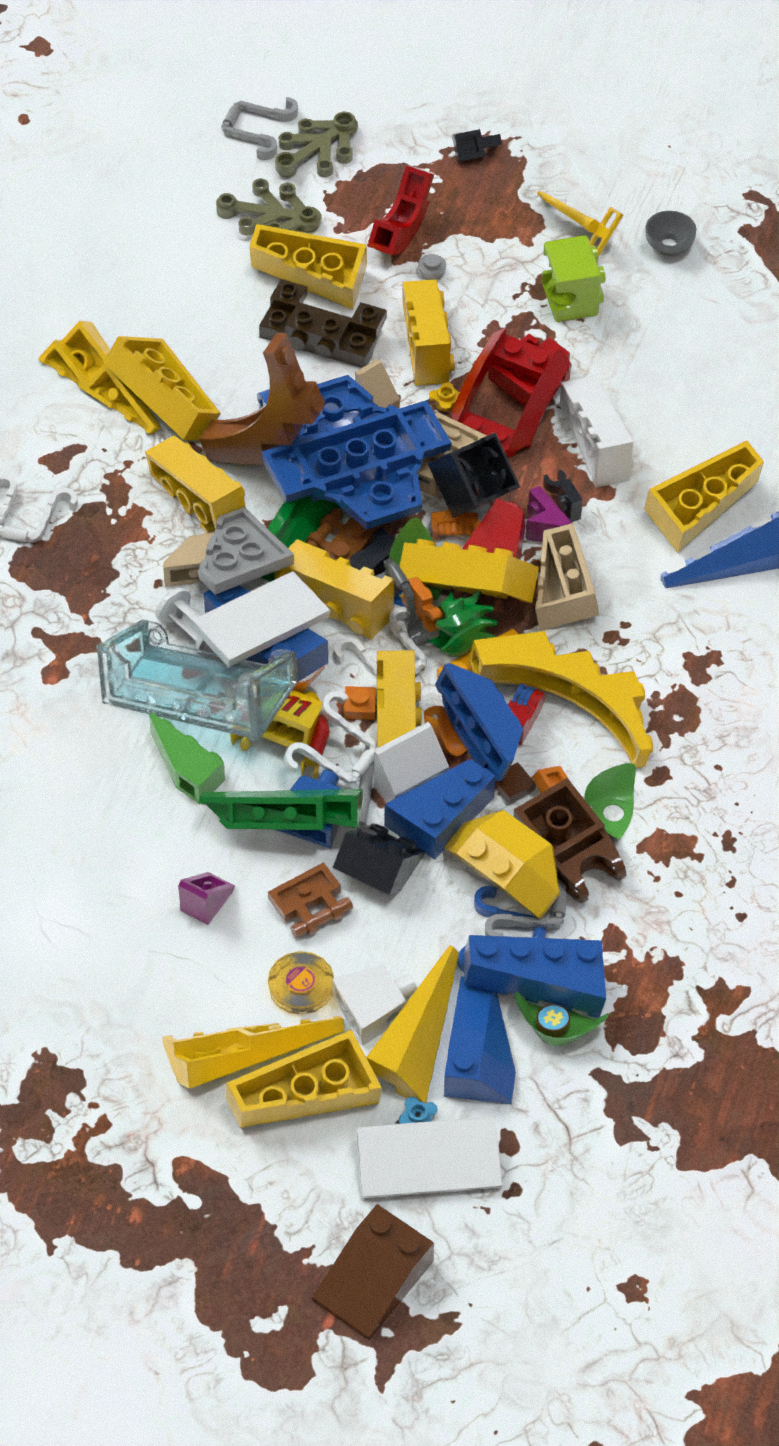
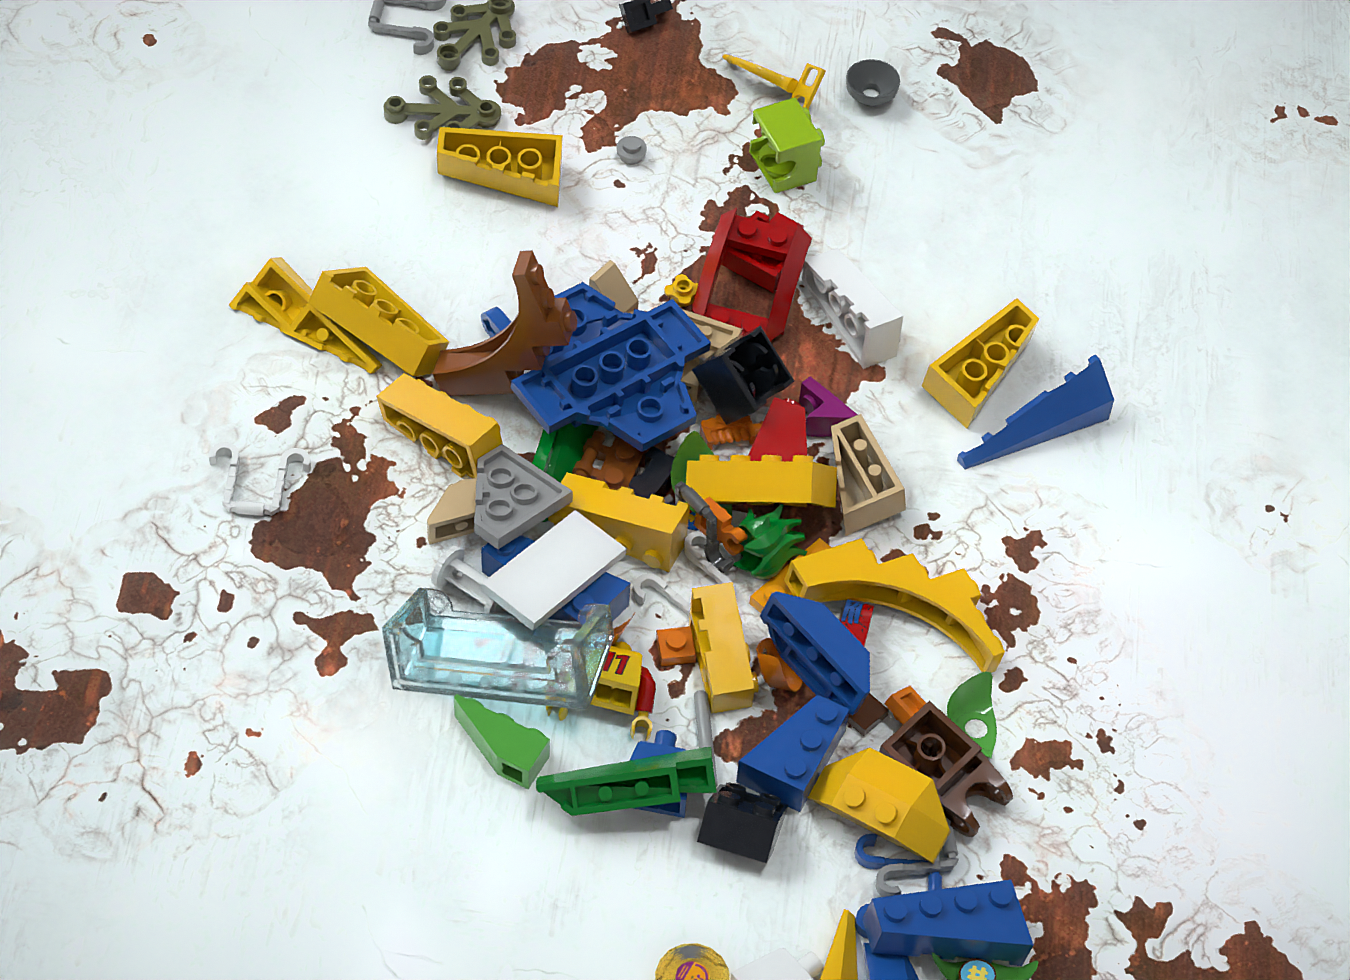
camera: 15 degrees left, 0 degrees up
magenta slope [178,872,235,925] -> none
dark brown bracket [259,279,387,368] -> none
dark orange plate [268,862,353,938] -> none
white piece [284,691,378,784] -> none
red arch [367,165,435,255] -> none
white slope [374,722,449,803] -> none
yellow wedge [402,279,455,386] -> none
black plate [543,470,583,522] -> none

